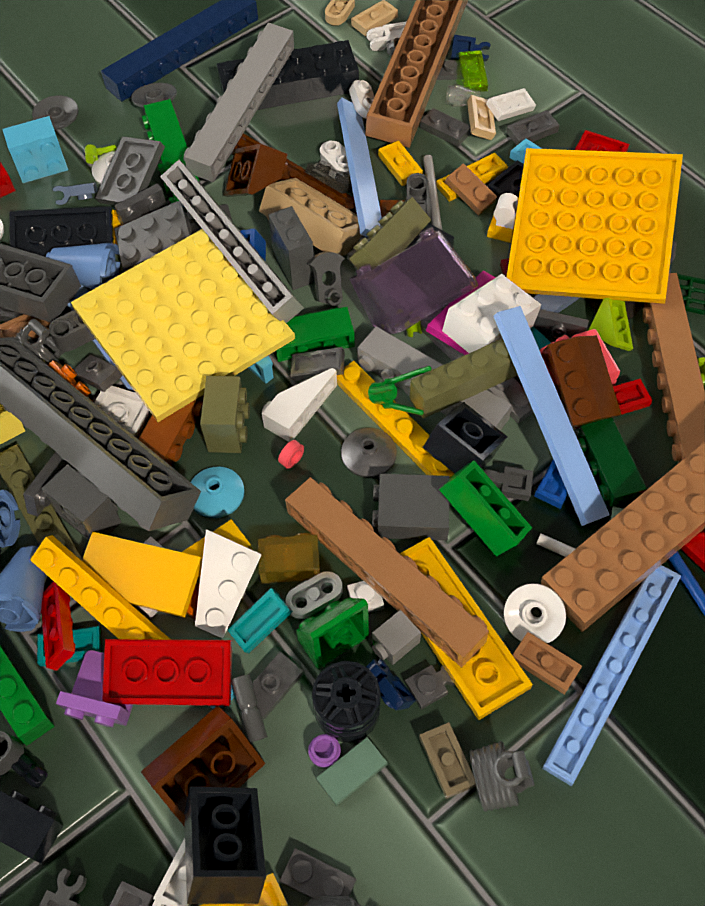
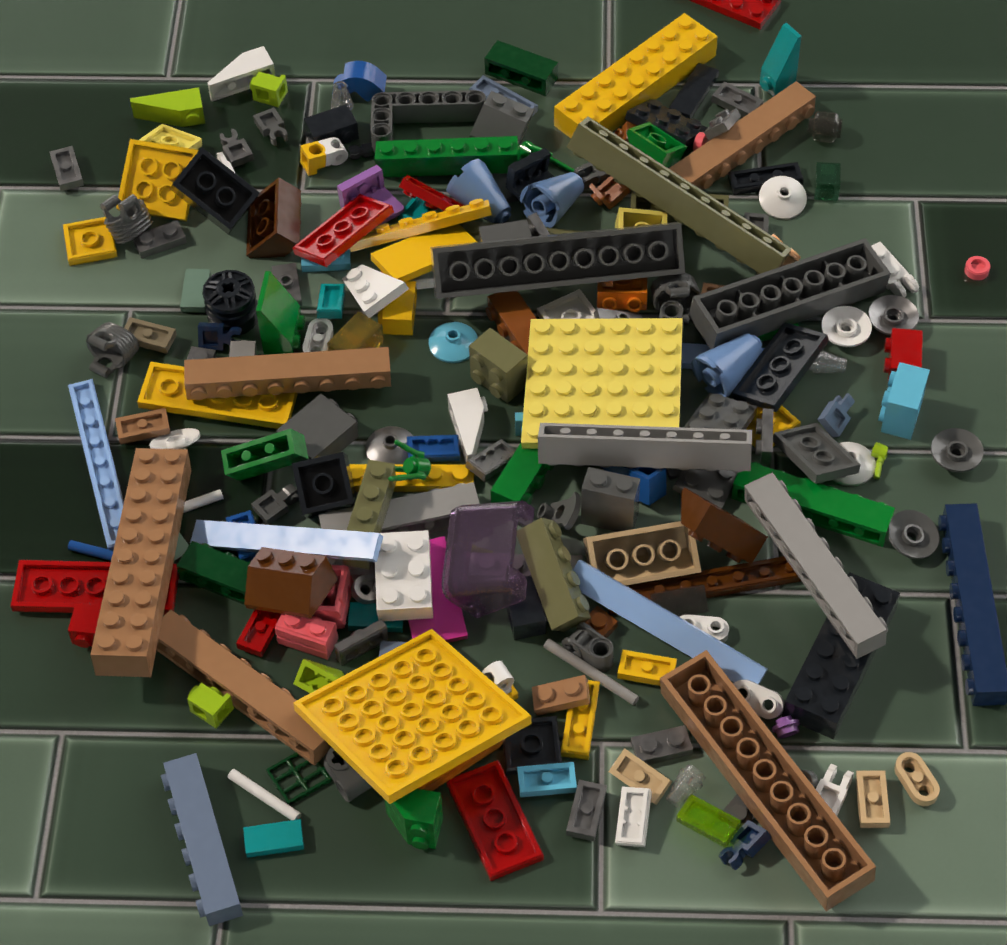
camera: 130 degrees right, 5 degrees down
dark grey piece [231,674,268,743] -> none
coral tile [278,440,304,469] -> none
none -> leg [300,137,348,176]
none -> blue plate [407,435,460,462]
none -> medium lavender plate [772,716,800,738]

